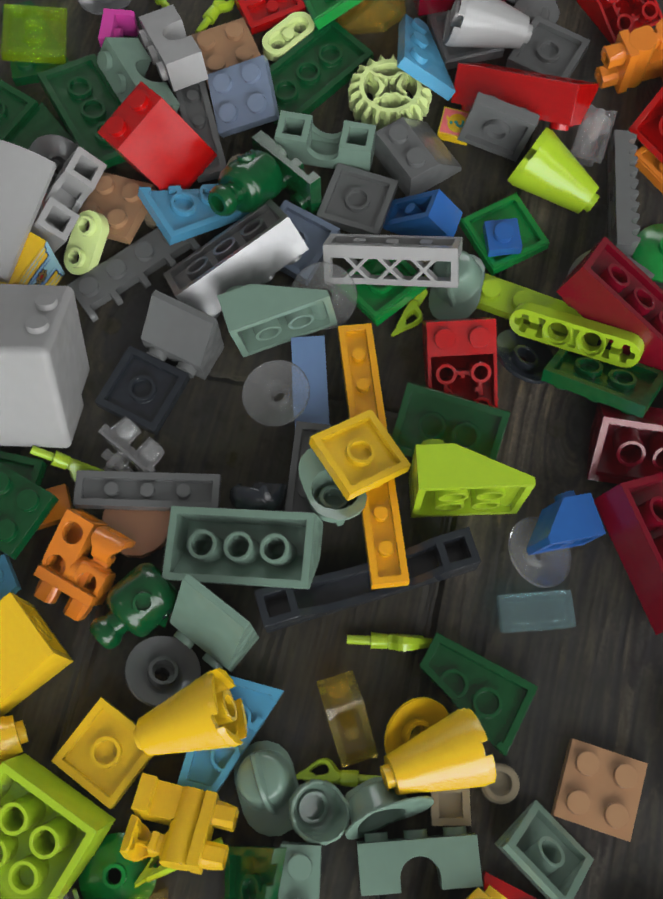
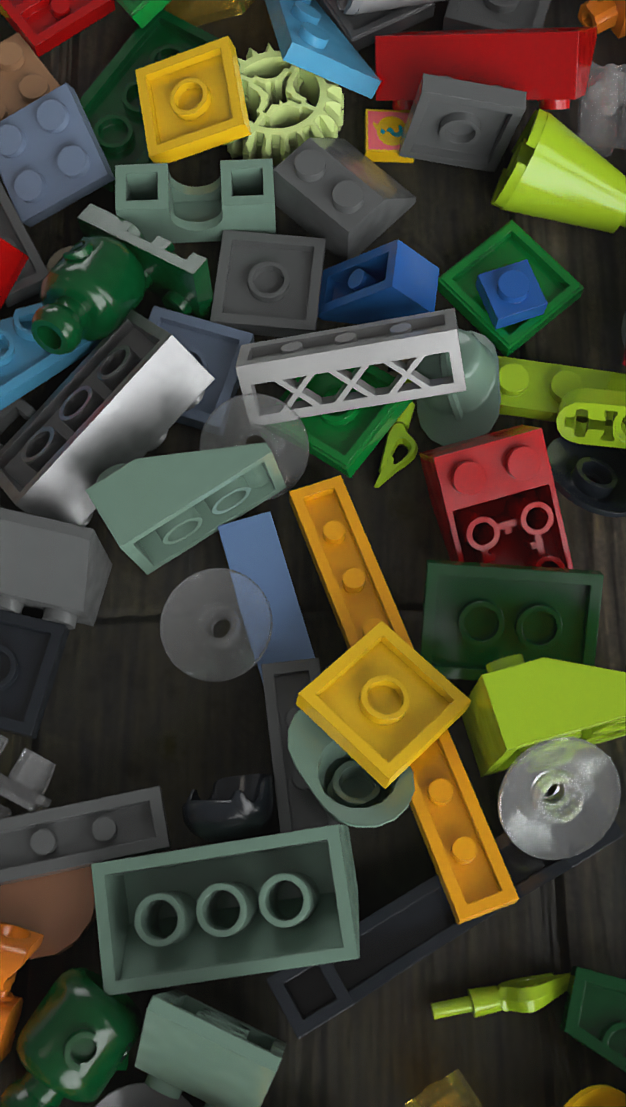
camera: 15 degrees left, 0 degrees up
yellowish green plate [262,12,315,62] -> none
none -> yellow plate [135,36,251,163]
none -> clear dish [498,736,621,860]

